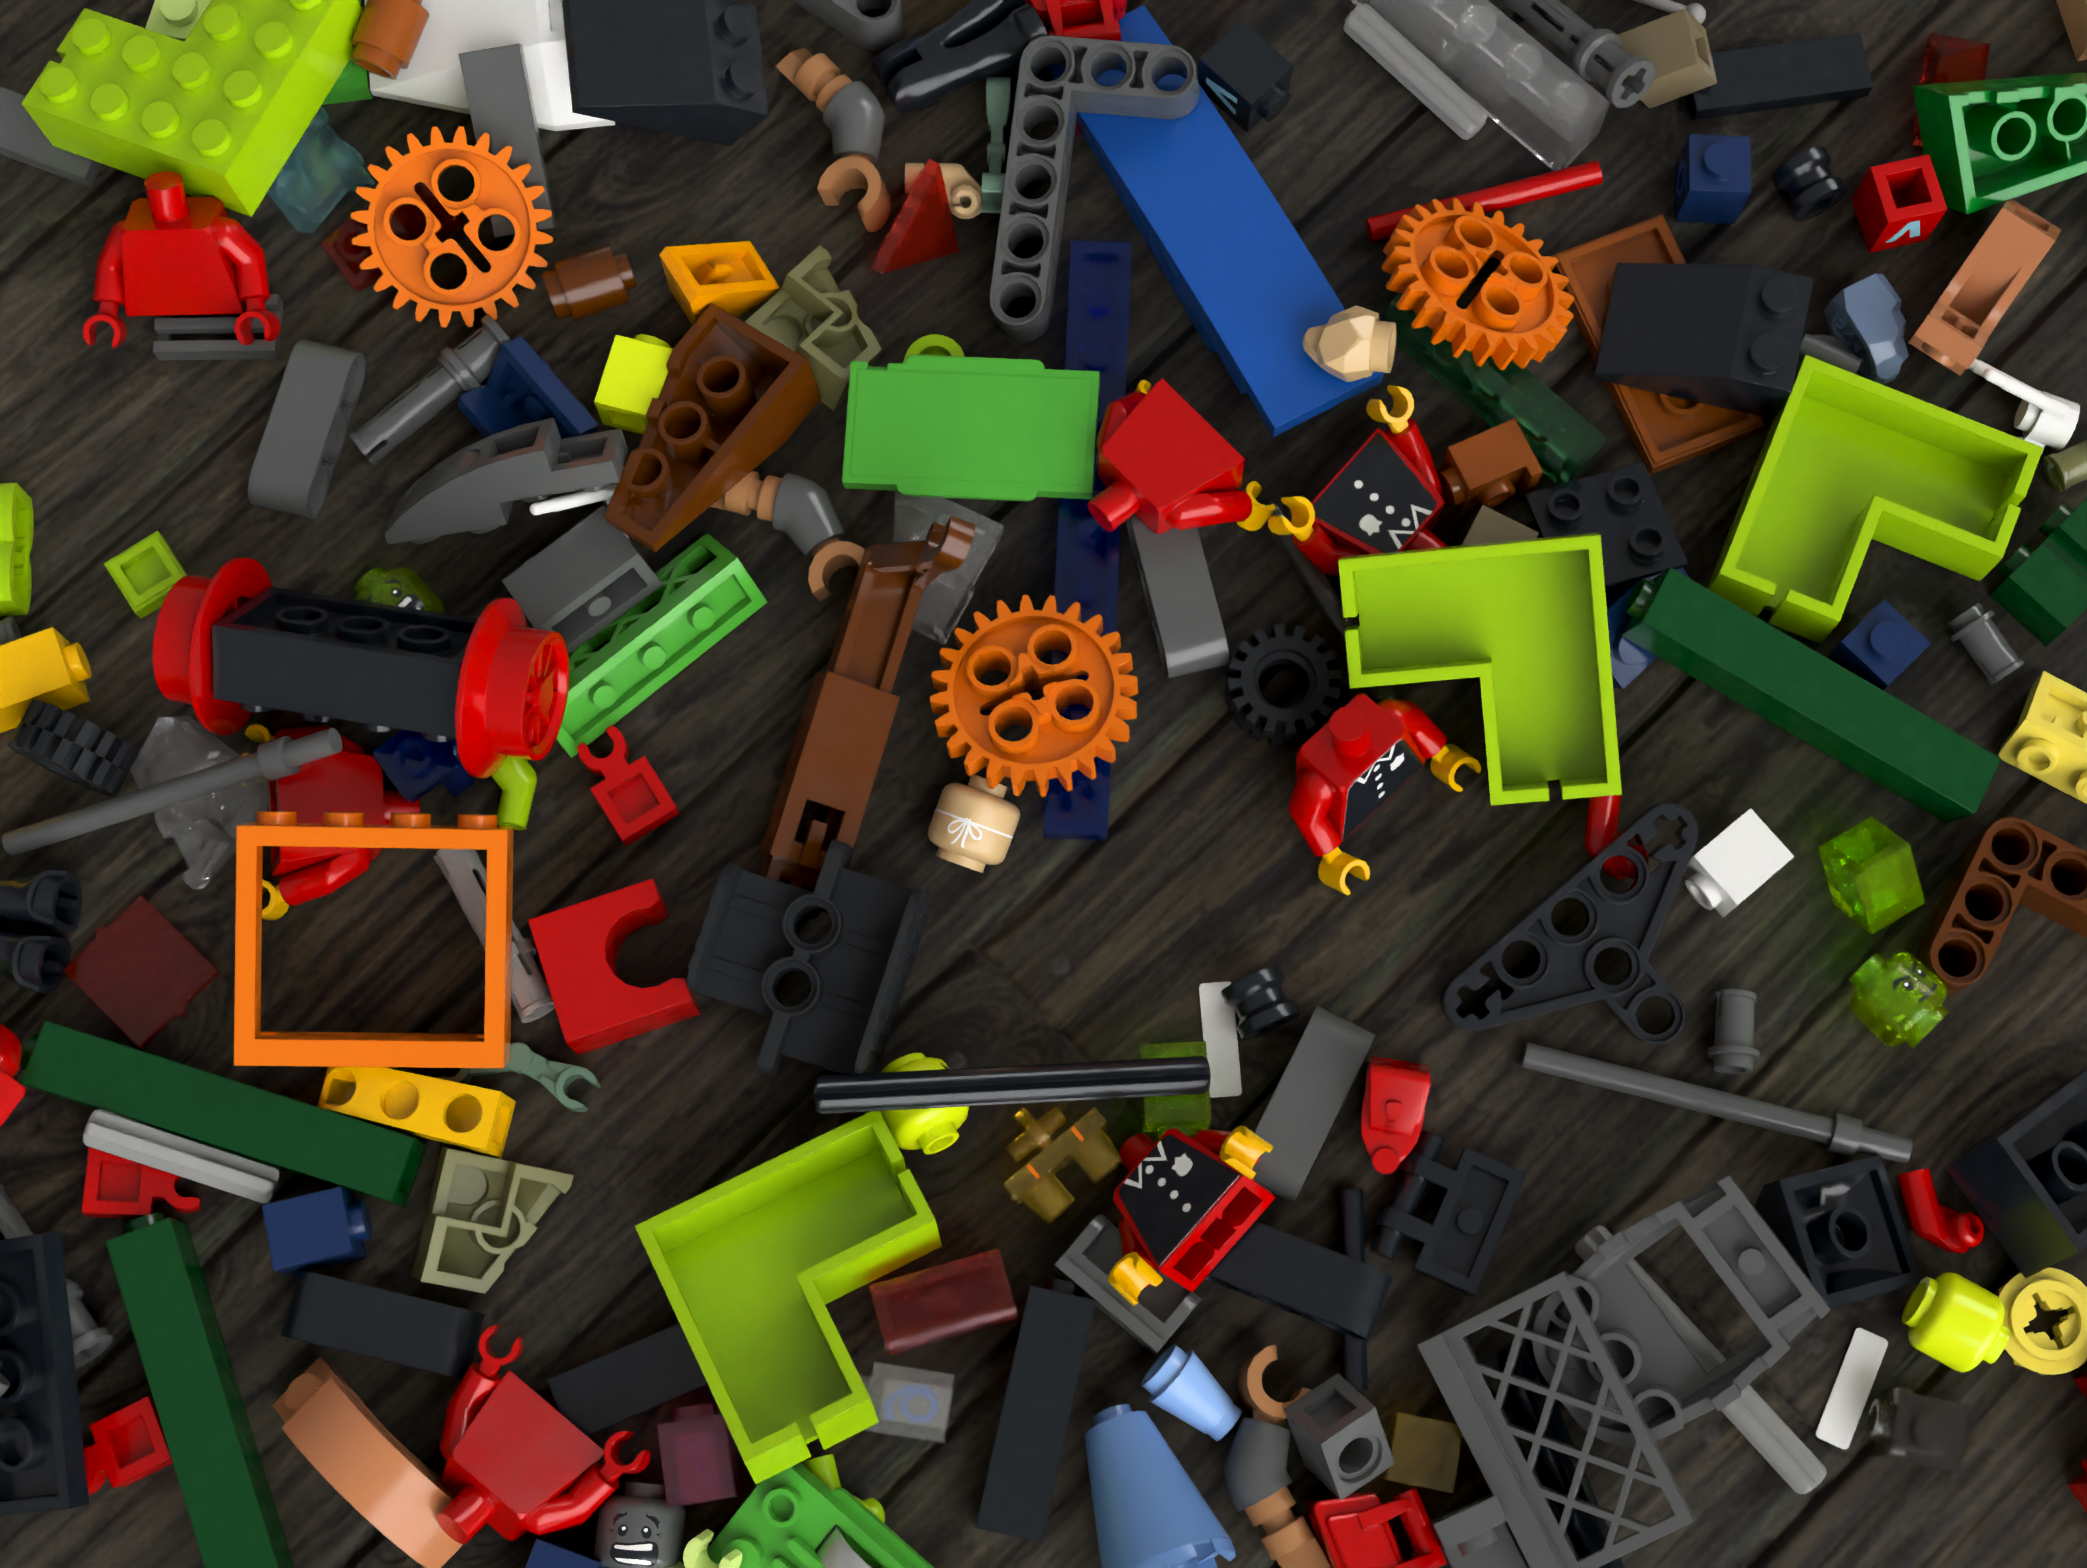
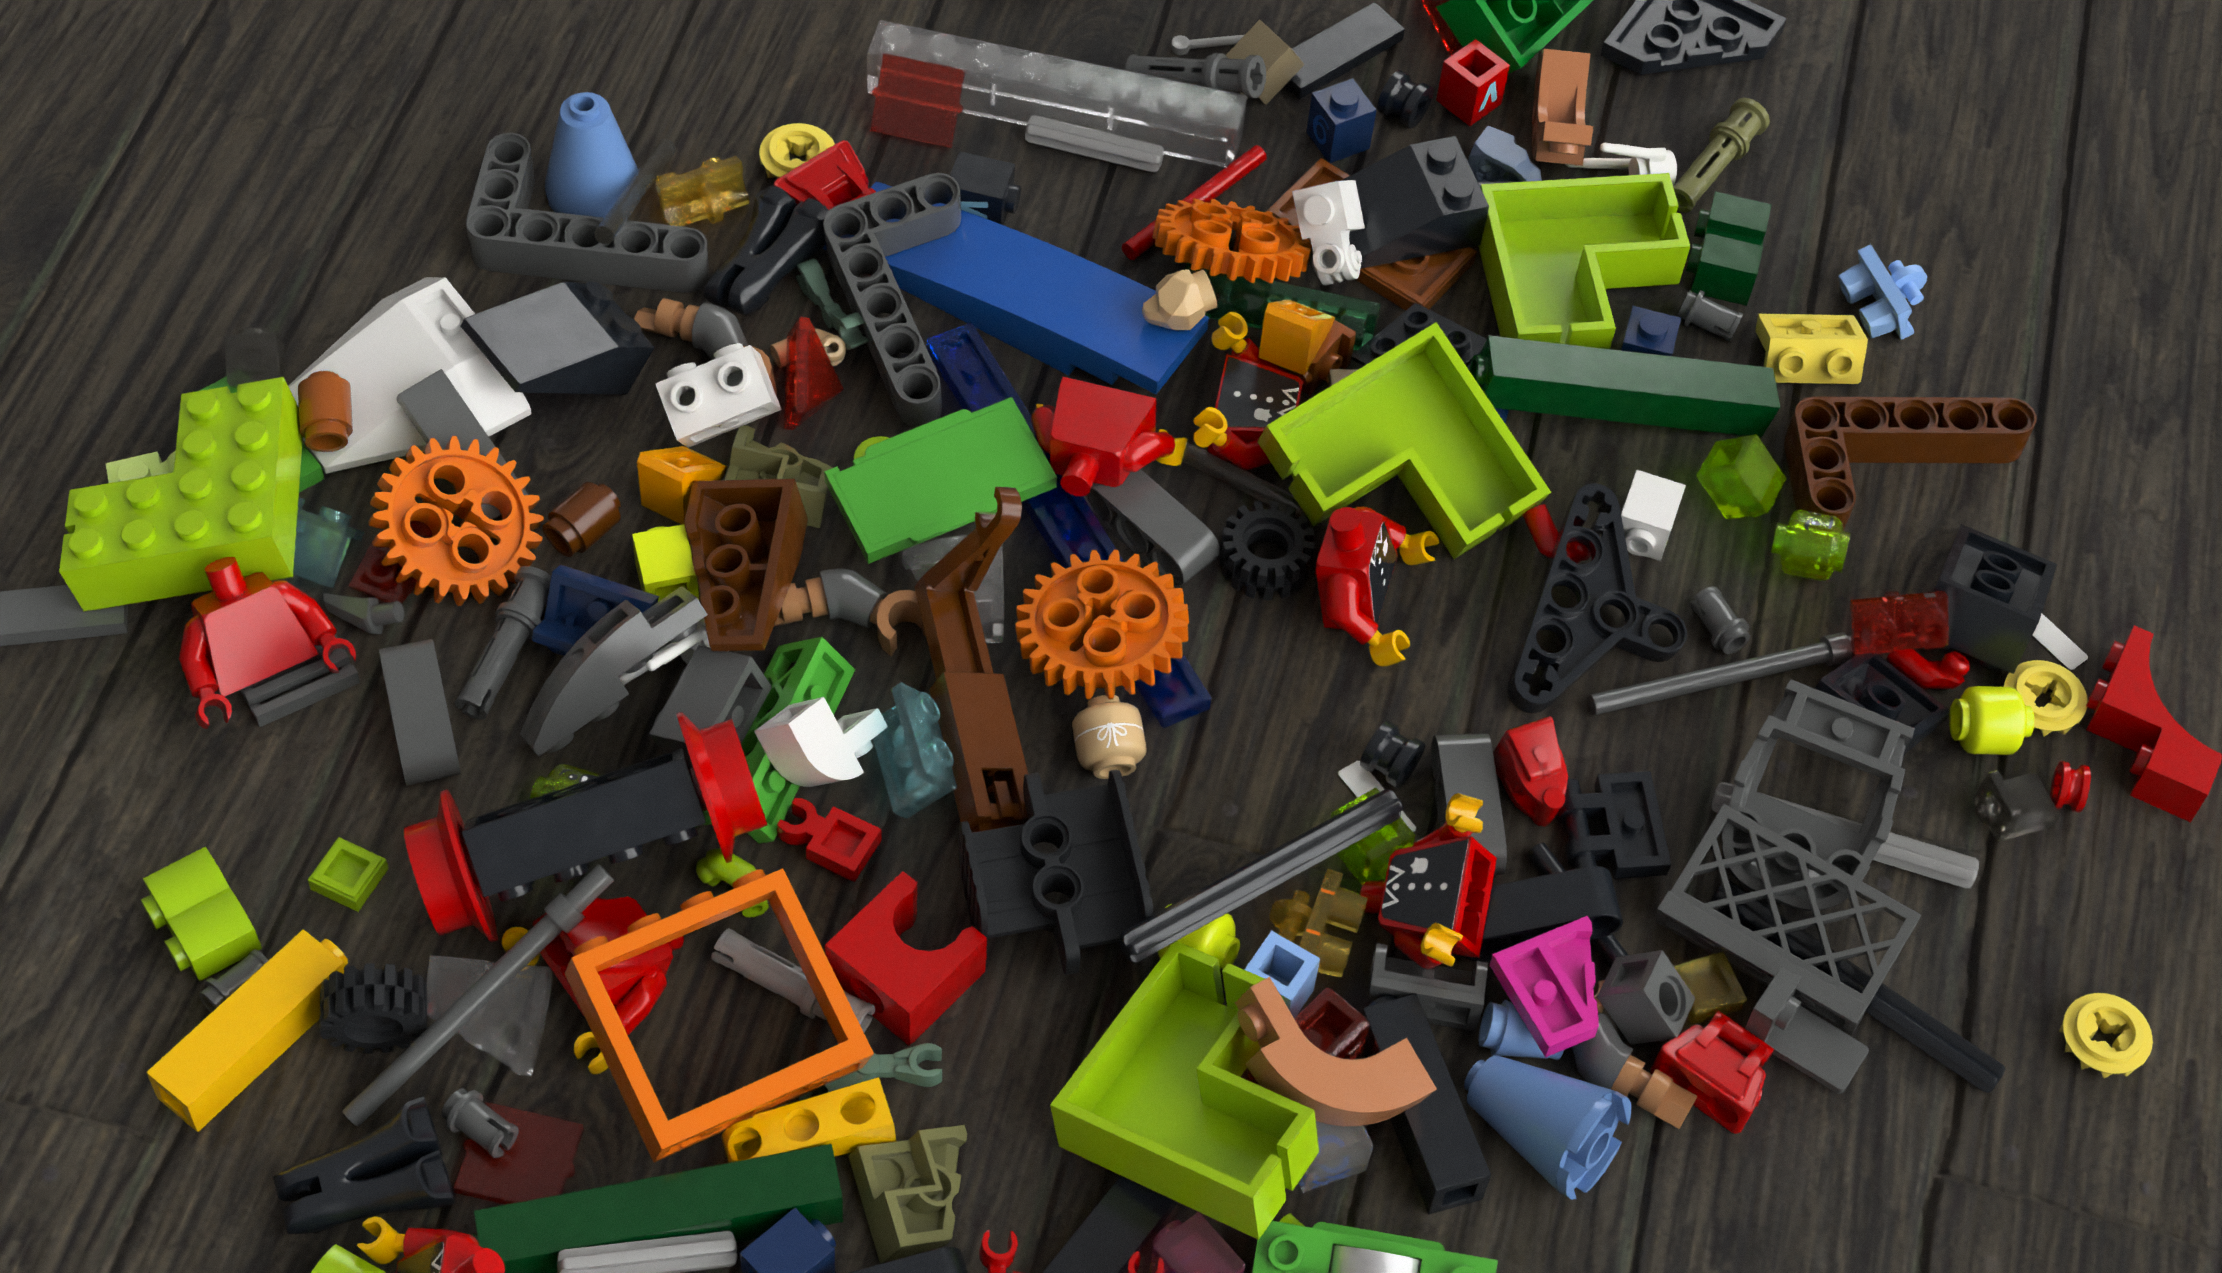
camera: 35 degrees left, 20 degrees down
clear blue bracket [373,730,475,803] -> none
white sticker [1816,1328,1888,1450] -> none
none -> dark grey bar [323,593,404,634]
none -> dark grey pin [441,1088,519,1158]
none -> white brick [655,343,782,448]
none -> white brick [754,697,888,787]
none -> clear light blue bracket [873,682,958,819]
none -> nougat arch [1235,977,1437,1126]
none -> light blue brick [1244,931,1320,1019]
none -> light orange slope [1258,300,1335,376]
none -> white brick [1292,180,1365,286]
none -> dark pink wing [1490,916,1599,1058]
none -> clear red hips [1850,591,1949,654]
none -> red bush [2050,761,2091,813]

